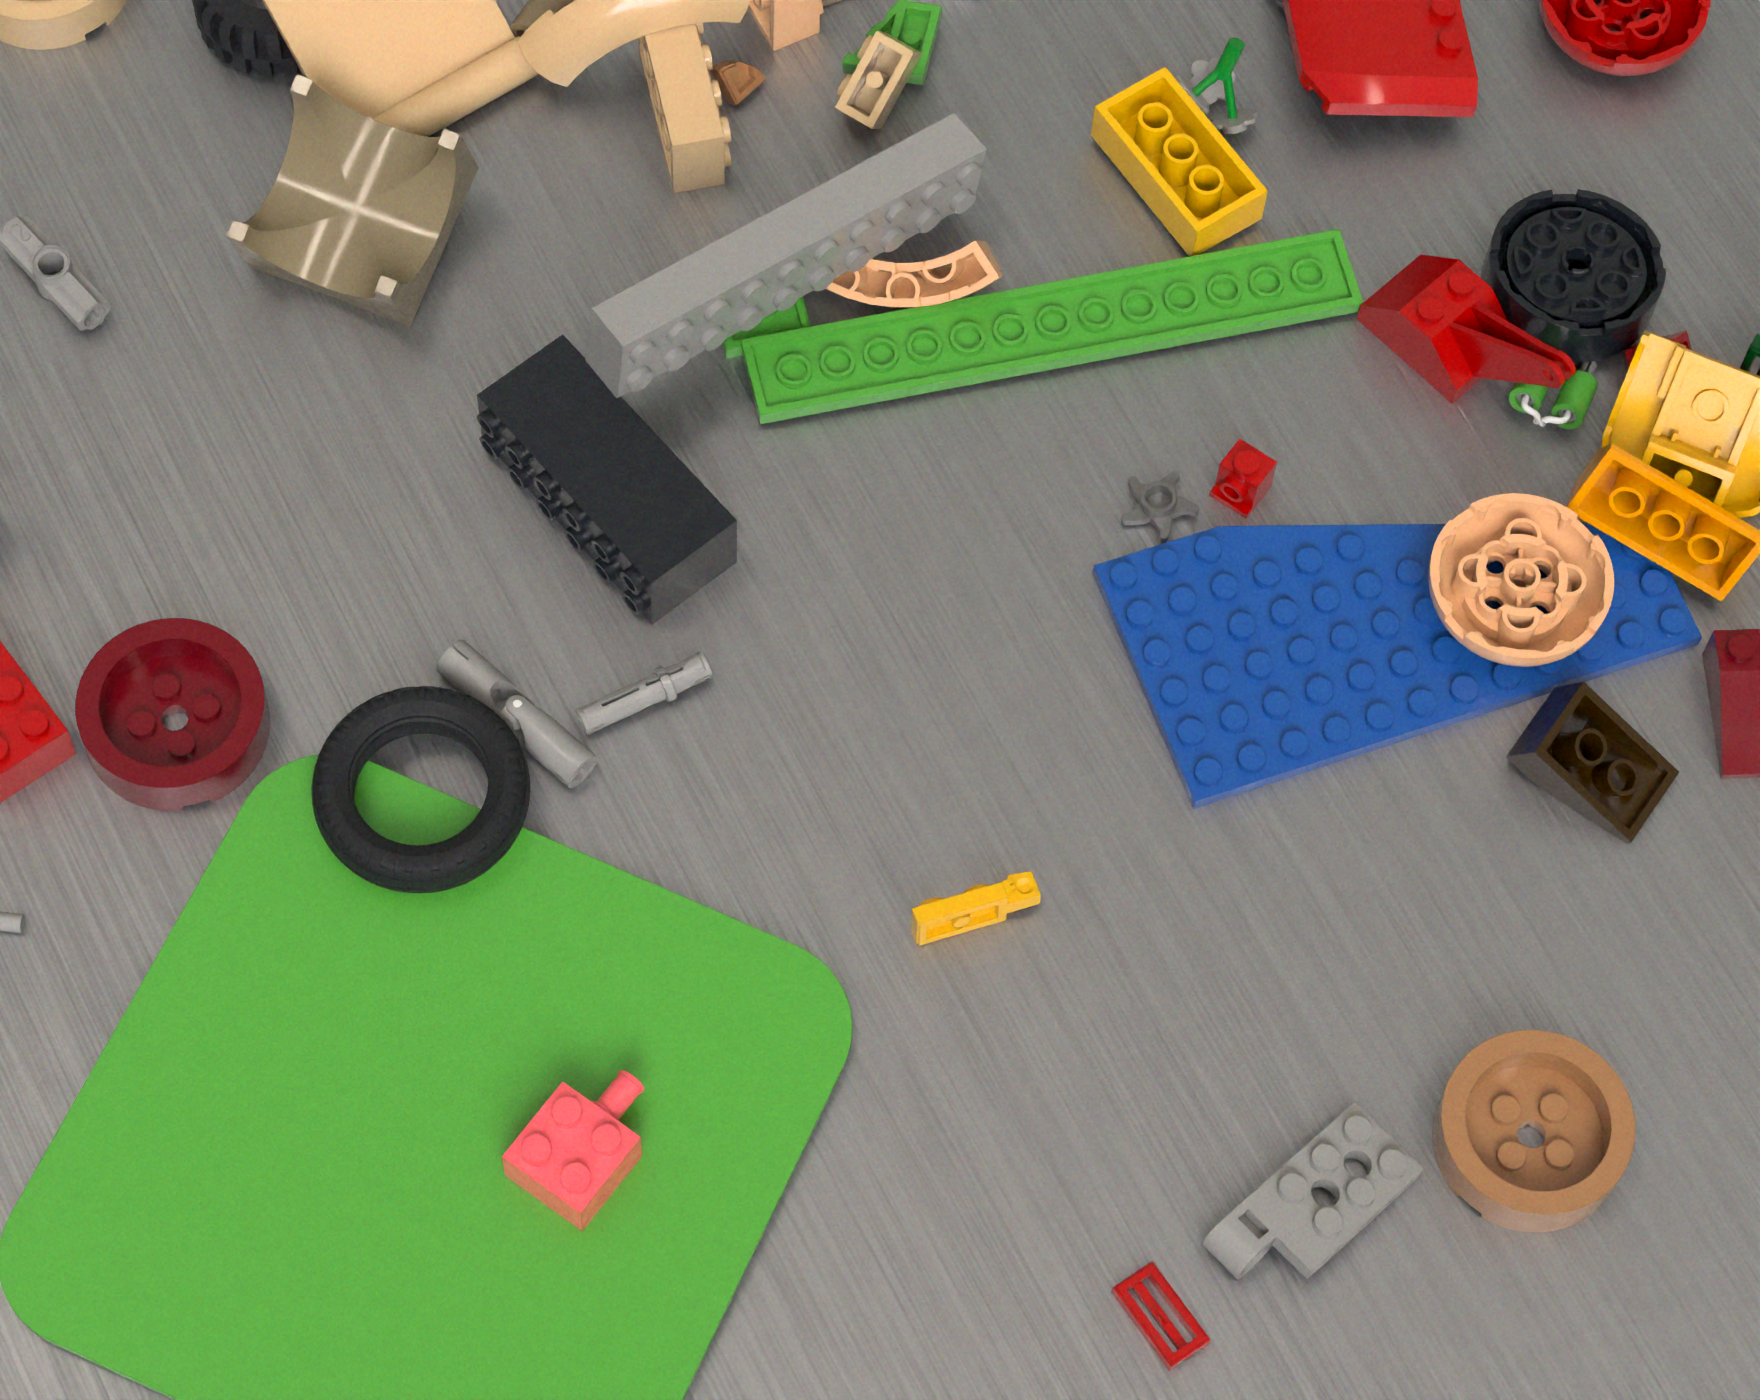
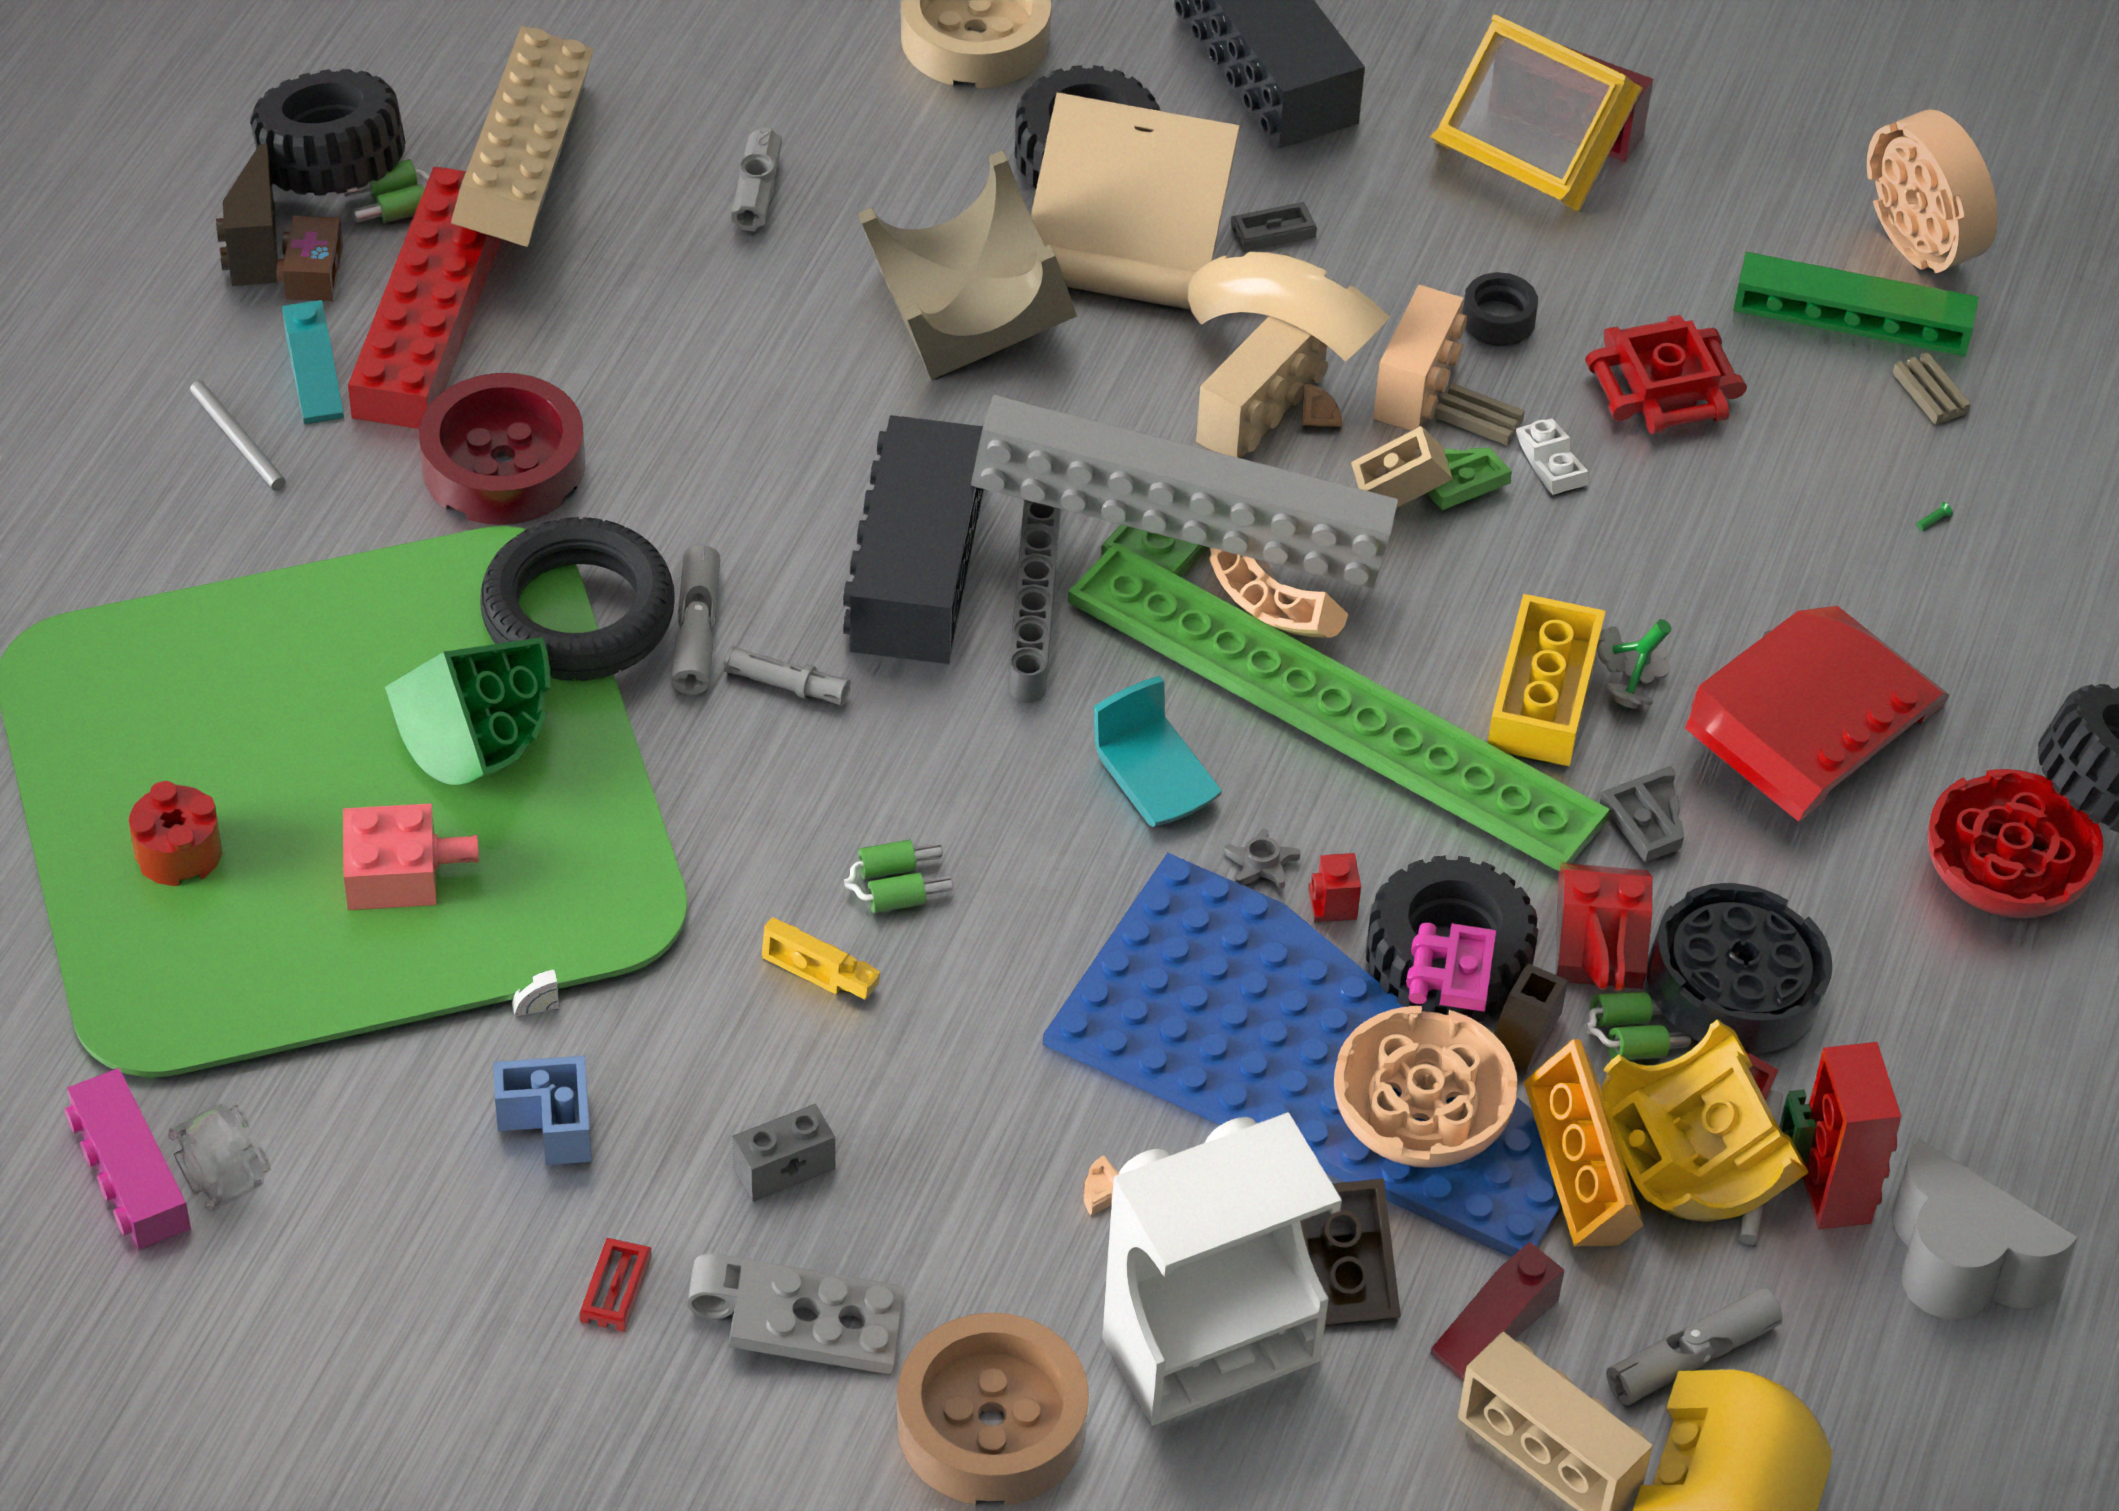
camera: 50 degrees right, 15 degrees down
none -> red brick [128,781,222,886]
none -> green brick [385,637,551,785]
none -> medium blue brick [493,1056,592,1165]
none -> white tile [512,970,559,1017]
none -> dark grey brick [732,1103,836,1202]
none -> bright green piece [844,839,953,914]
none -> dark grey beam [1008,499,1061,703]
none -> light nougat tile [1083,1155,1119,1216]
none -> teal piece [1093,676,1222,827]
none -> white piece [1102,1112,1342,1426]
none -> black tyre [1365,855,1539,1022]
none -> dark pink plate [1406,923,1496,1012]
none -> dark brown slope [1494,963,1568,1075]
none -> dark grey wing [1599,766,1684,862]

